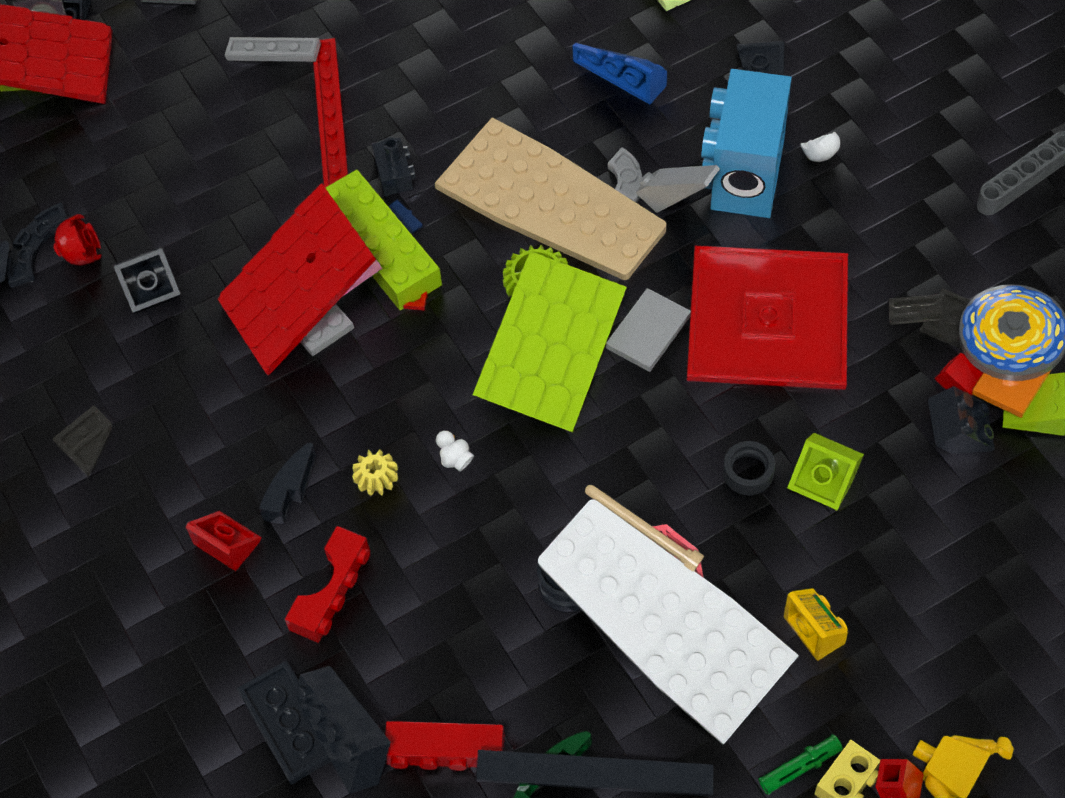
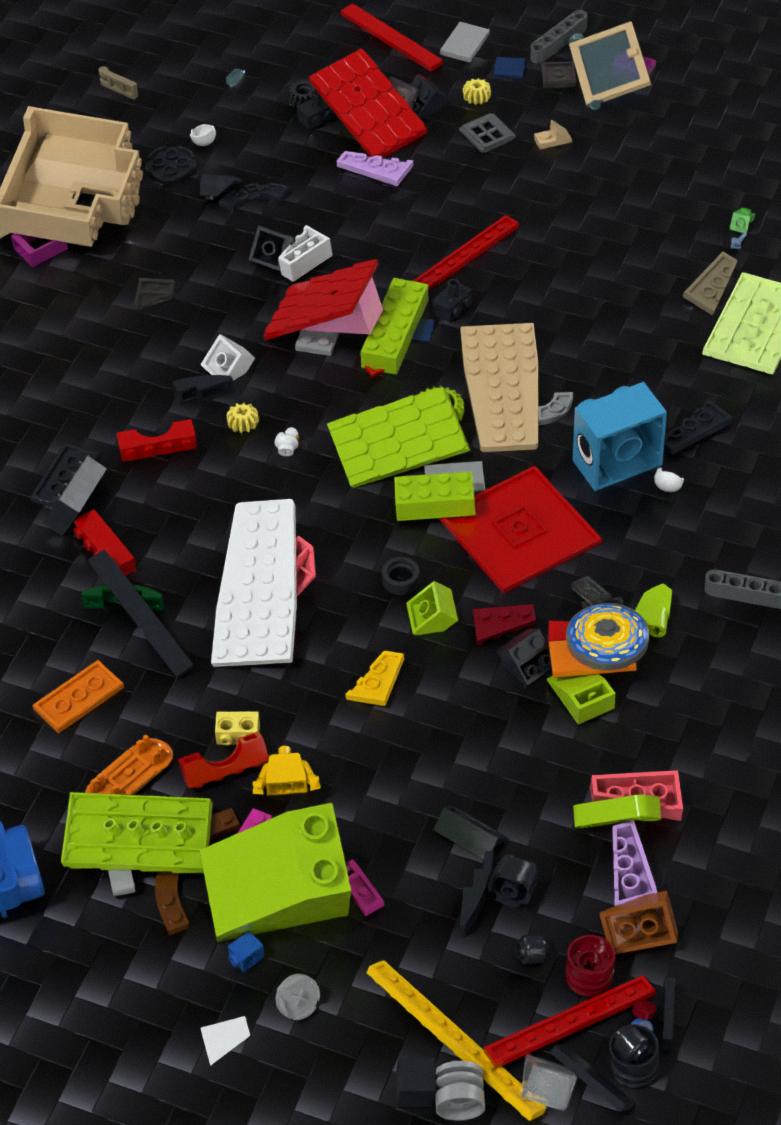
camera: 50 degrees right, 10 degrees down
red cylinder [54,214,101,266] -> none
red slope [186,511,261,571] -> none
light grey tile [225,37,321,62] -> none
blue wedge [573,43,667,104] -> none
tan piece [585,485,704,572] -> none
light grey wedge [636,165,720,213] -> none
green pin [758,734,843,795] -> none
yellow slope [784,589,848,661] -> none
none -> white slope [201,334,255,380]
none -> white wedge [278,225,333,282]
none -> lavender wing [337,151,413,186]
none -> yellow wing [345,651,404,706]
none -> lime brick [394,471,475,521]
none -> dark red wing [473,604,536,646]
none -> lime panel [635,583,672,638]

